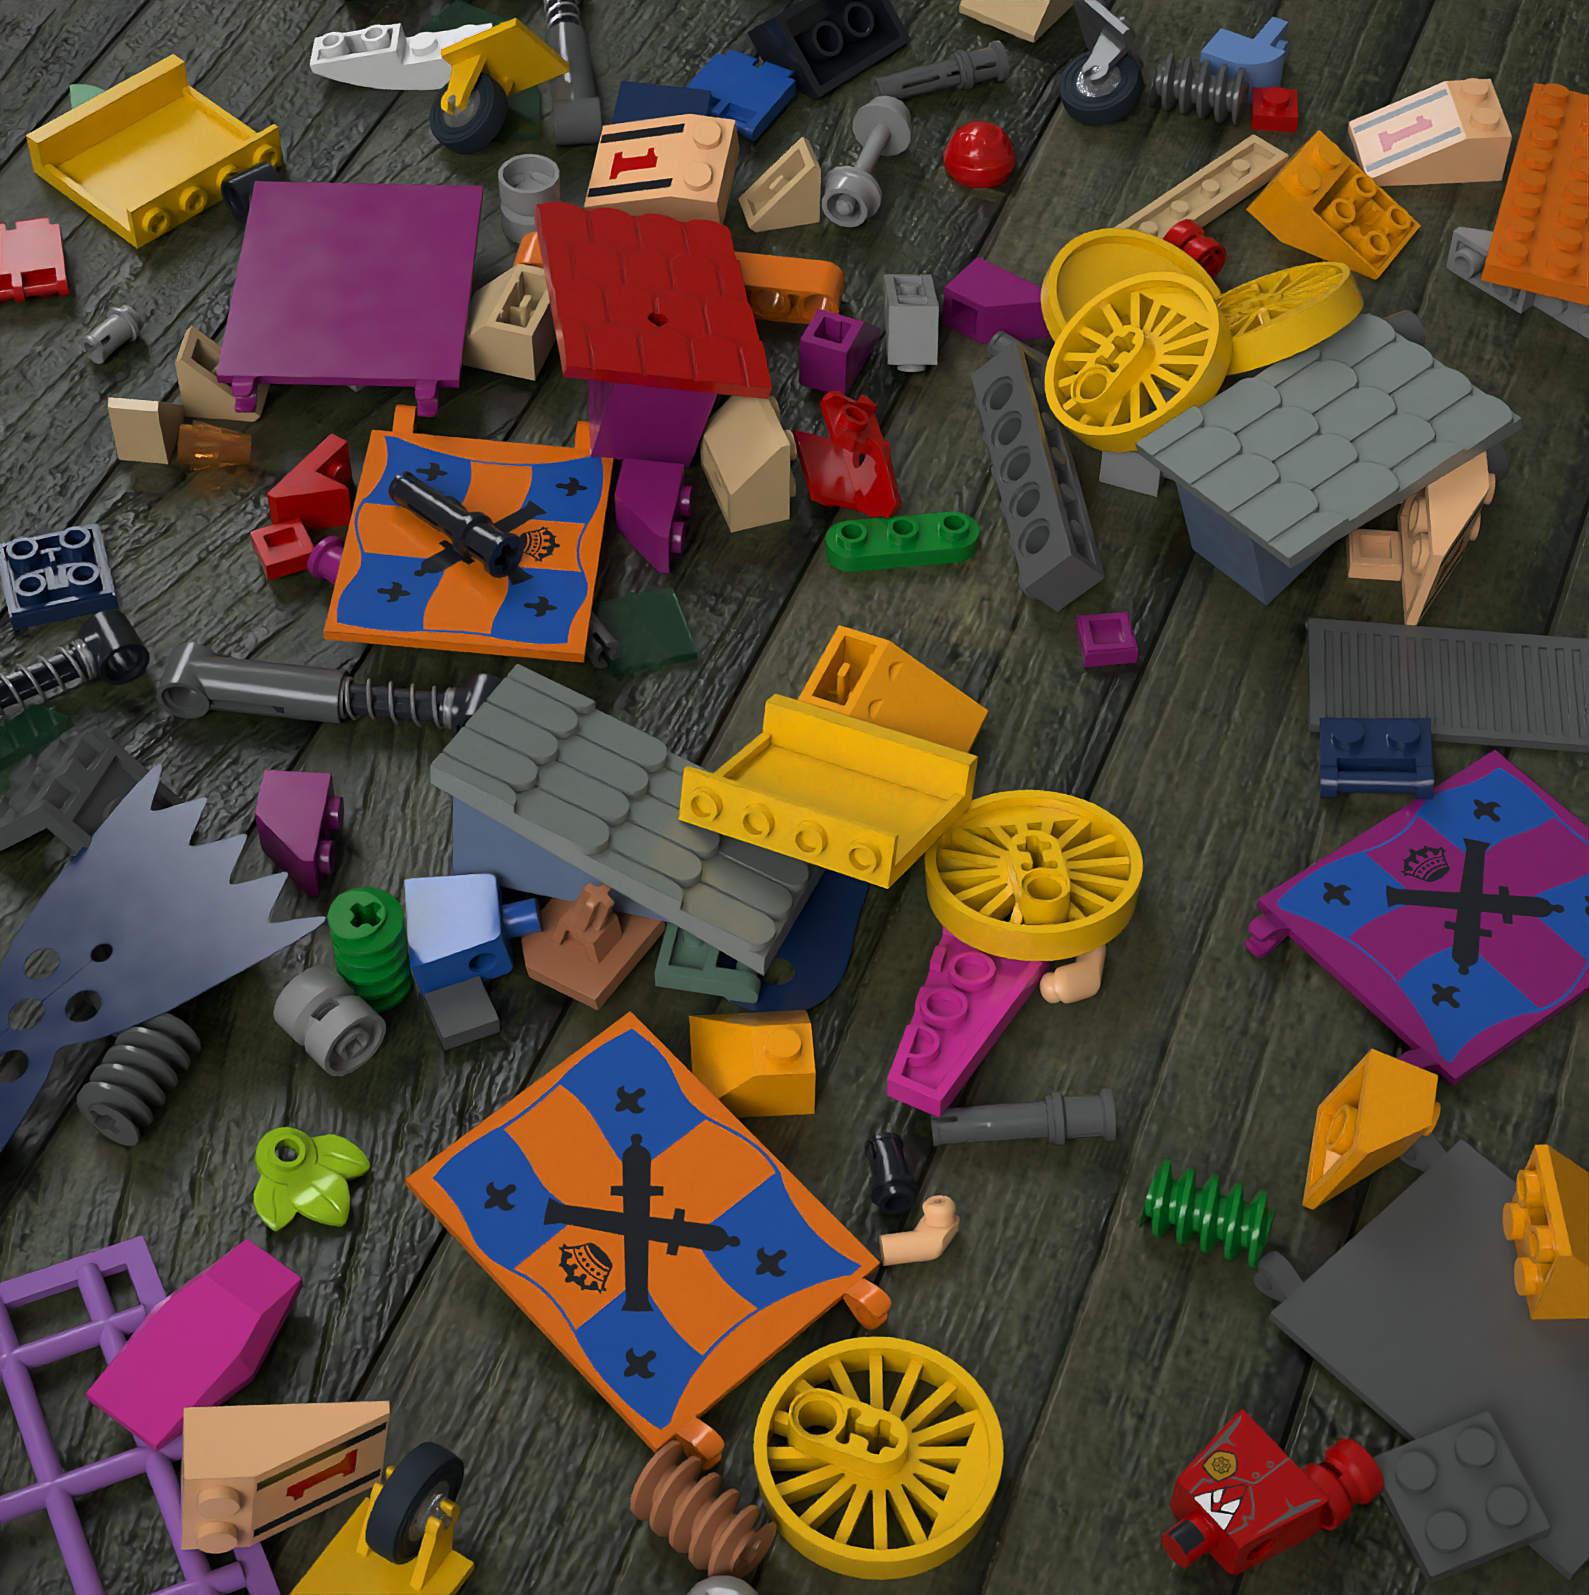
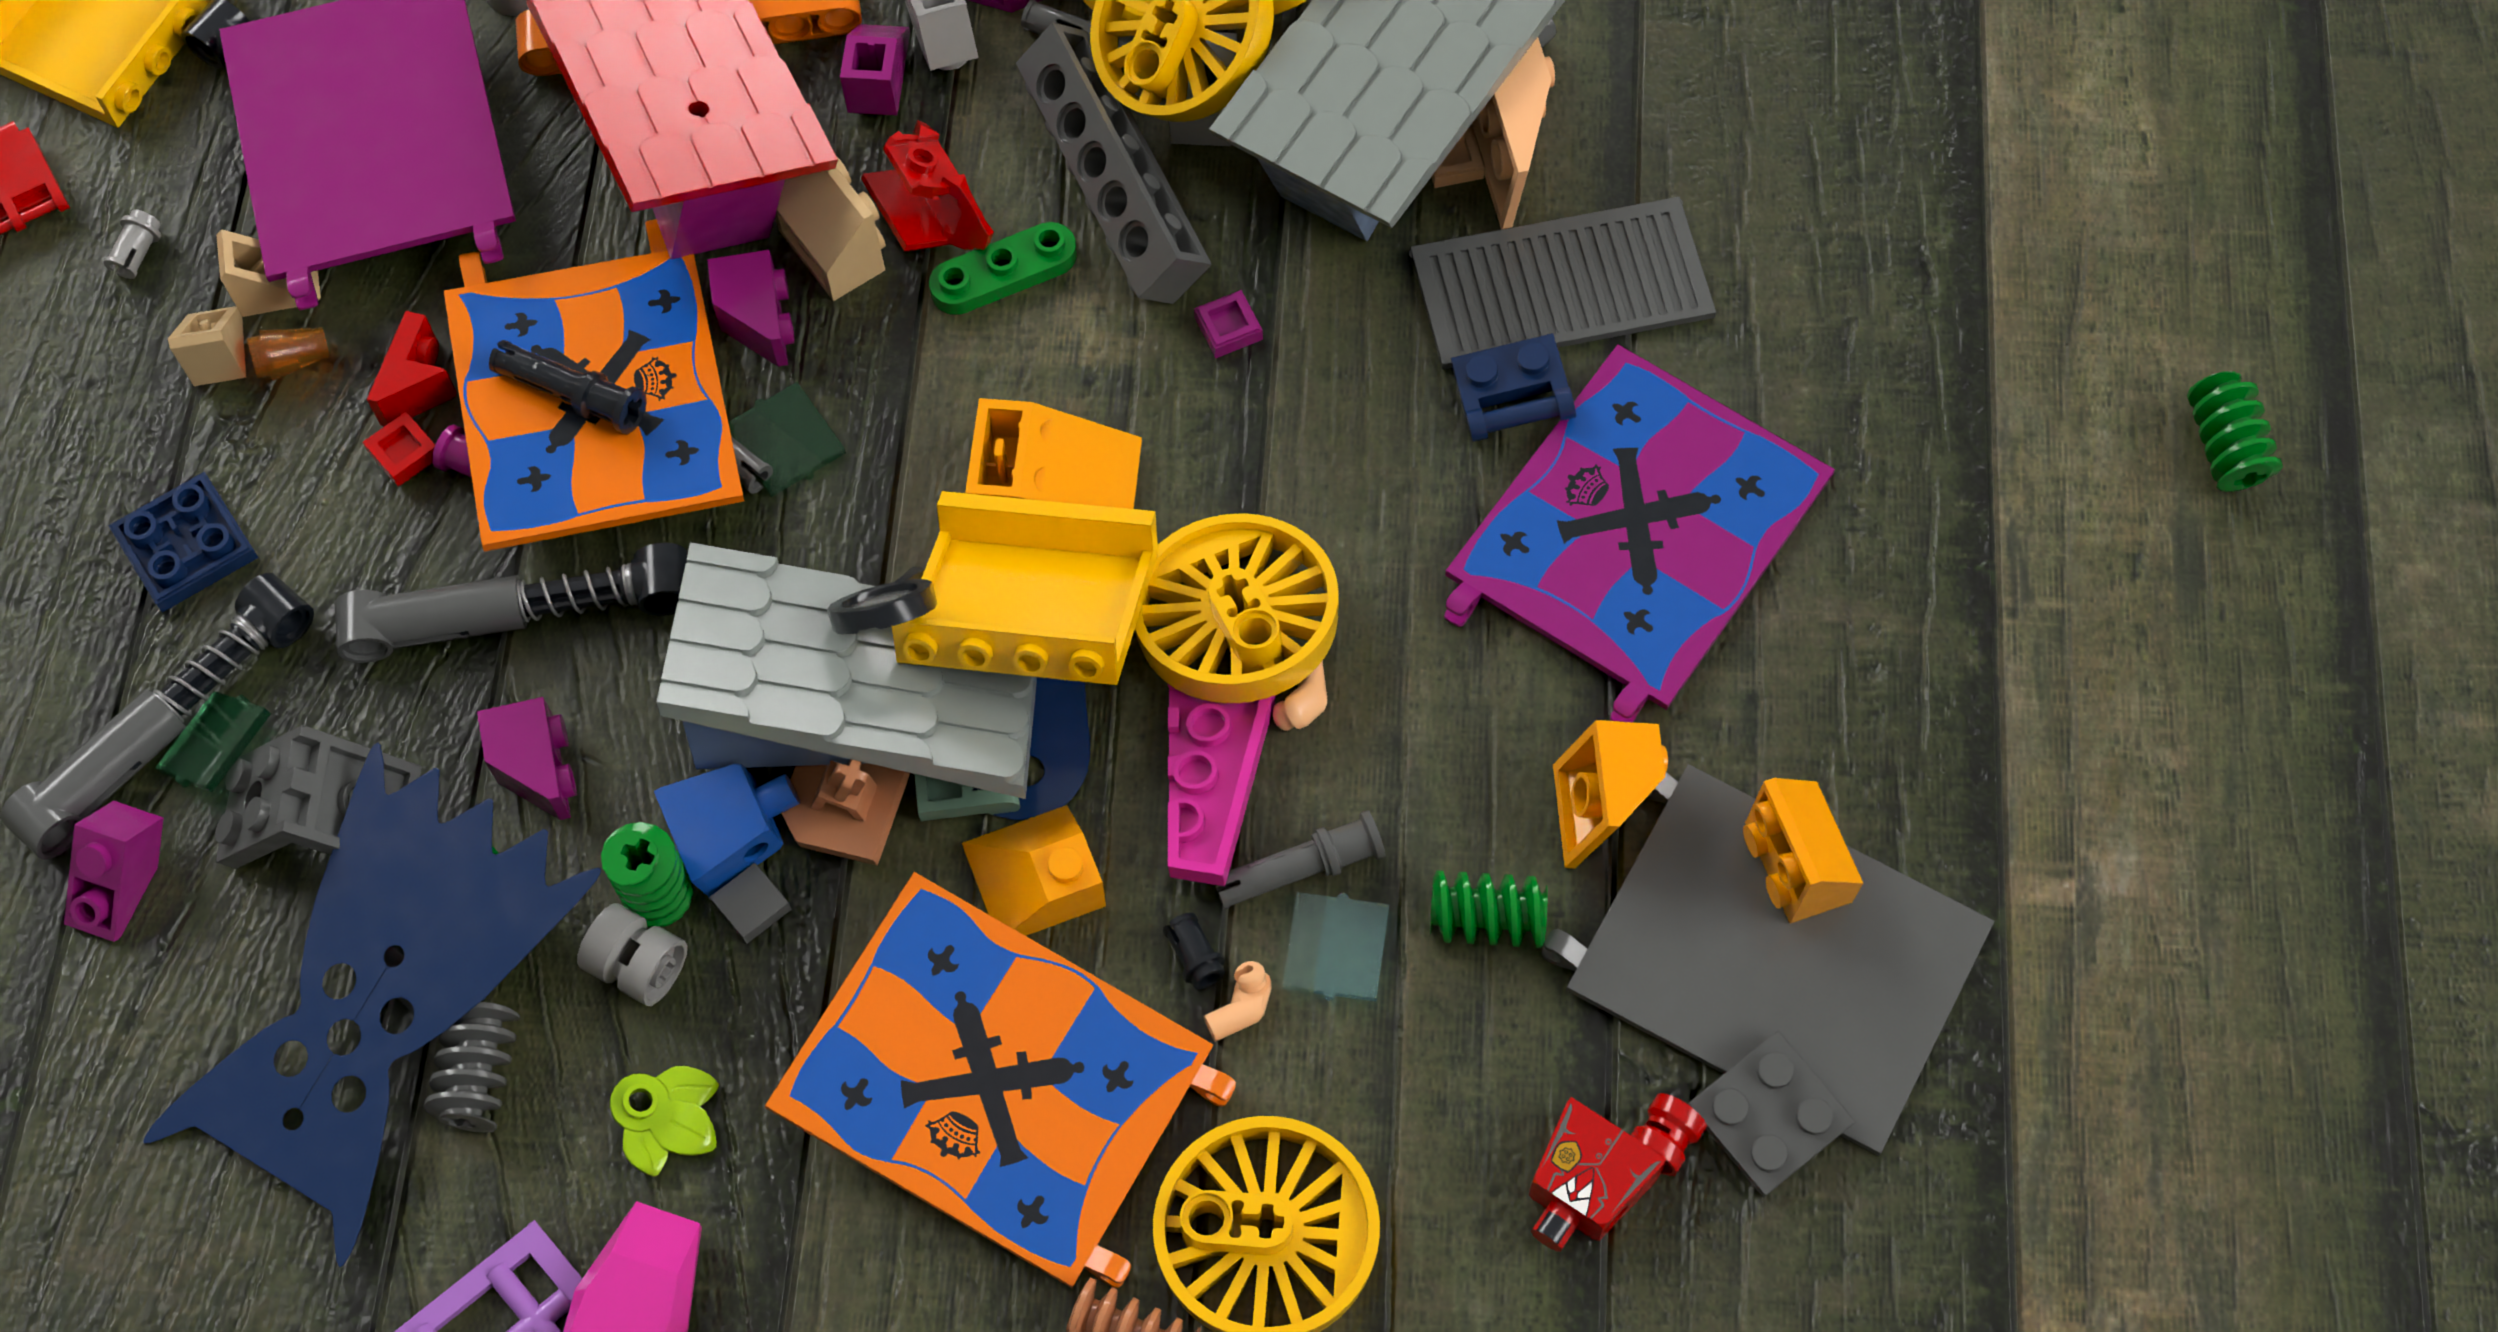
camera: 15 degrees left, 15 degrees up
tan slope [462,263,557,381] -> none
none -> black piece [827,567,937,634]
none -> clear light blue piece [1283,892,1389,1002]

